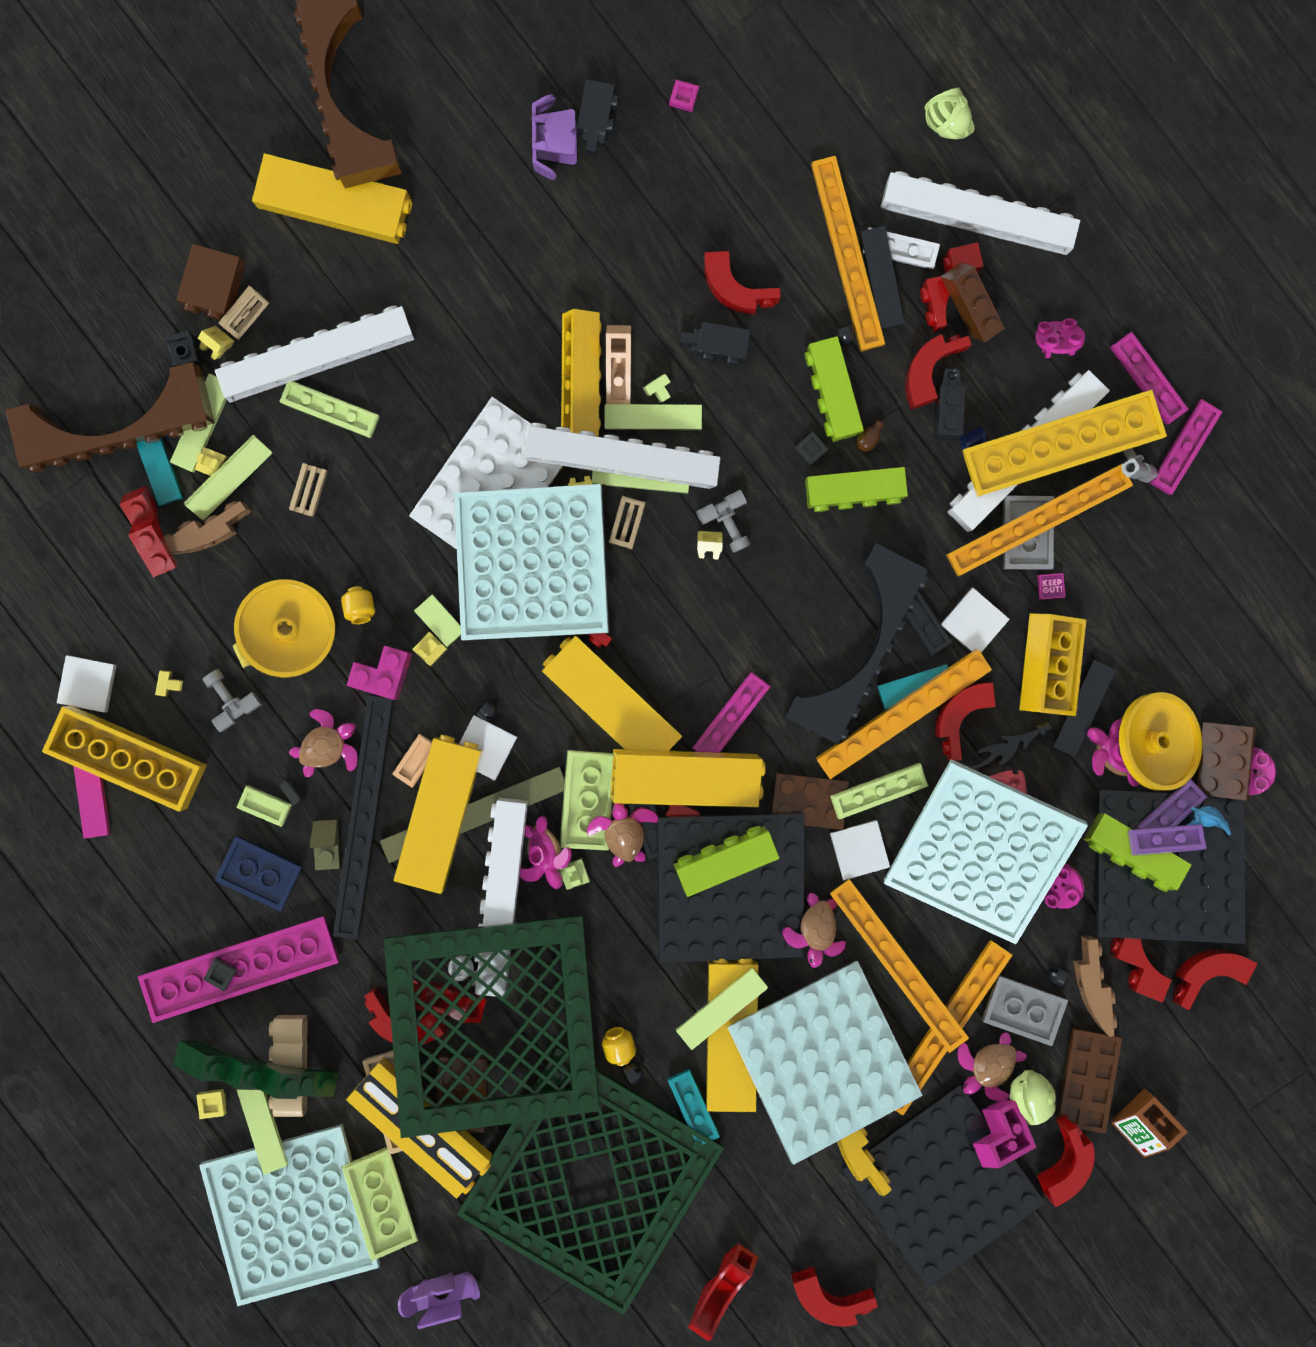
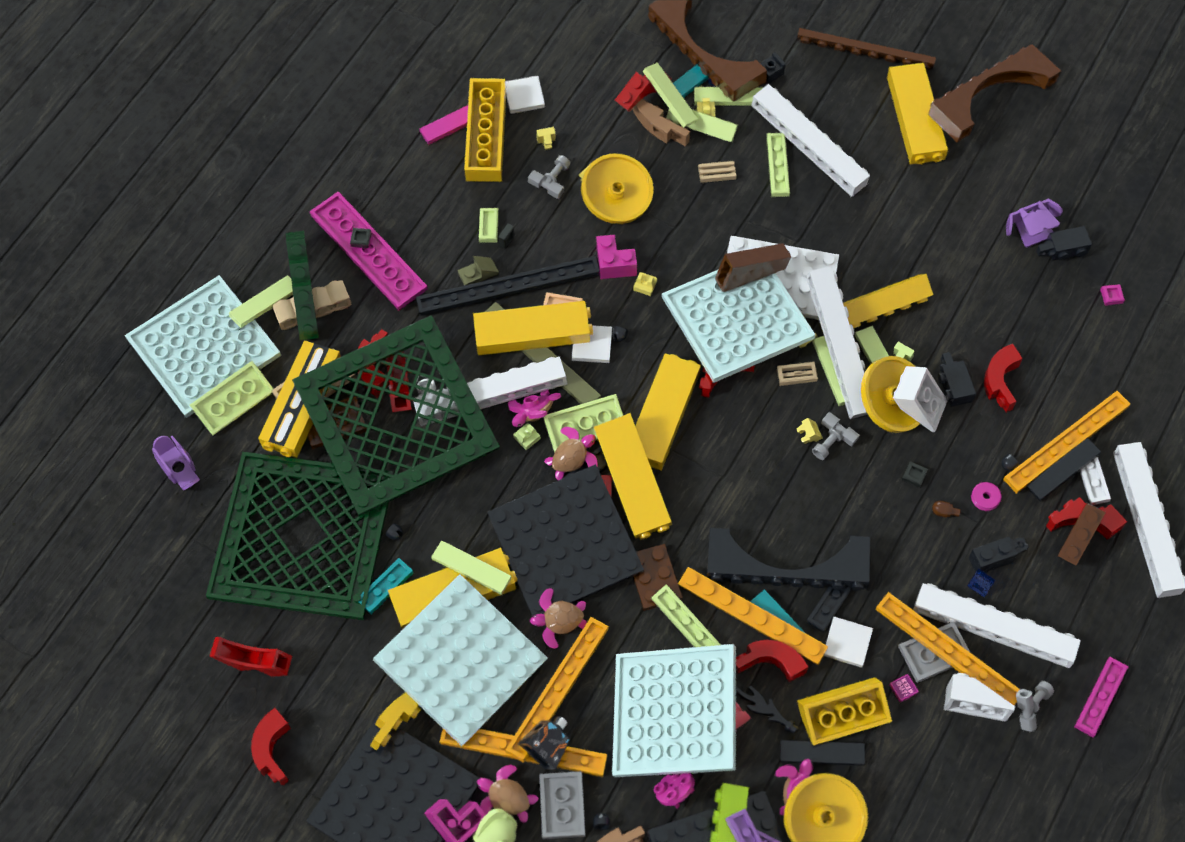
camera: 70 degrees right, 25 degrees down
reddish brown brick [176,244,246,320] -> none
light yellow tile [196,1089,227,1119] -> none
light yellow tile [198,326,234,360] -> none
dark blue plate [214,835,303,912] -> none
tan tile [218,286,269,340] -> none
animal [289,709,358,777] -> none
yellow head [341,586,375,624] -> none
yellowish green tile [414,595,461,647] -> none
yellow head [602,1027,636,1066] -> none
light nougat slope [606,325,631,404] -> none
lime brick [673,826,779,897] -> none
dark pink tile [692,672,771,753] -> none
lime brick [805,336,864,442] -> none
lime brick [805,467,908,512] -> none
white tile [830,820,890,880] -> none
red arch [905,335,972,409] -> none
yellow plate [962,390,1167,497] -> none
dark pink plate [1035,318,1085,358] -> none
dark pink tile [1149,399,1222,495] -> none
none -> black torso [518,716,569,769]
none -> yellowish green tile [643,62,698,128]
none -> reddish brown slope [715,243,791,292]
none -> reddish brown plate [798,28,936,70]
none -> yellow dish [861,356,920,433]
none -> white slope [893,366,947,432]
none -> white slope [944,673,1015,722]
none -> dark pink piece [971,482,1002,511]

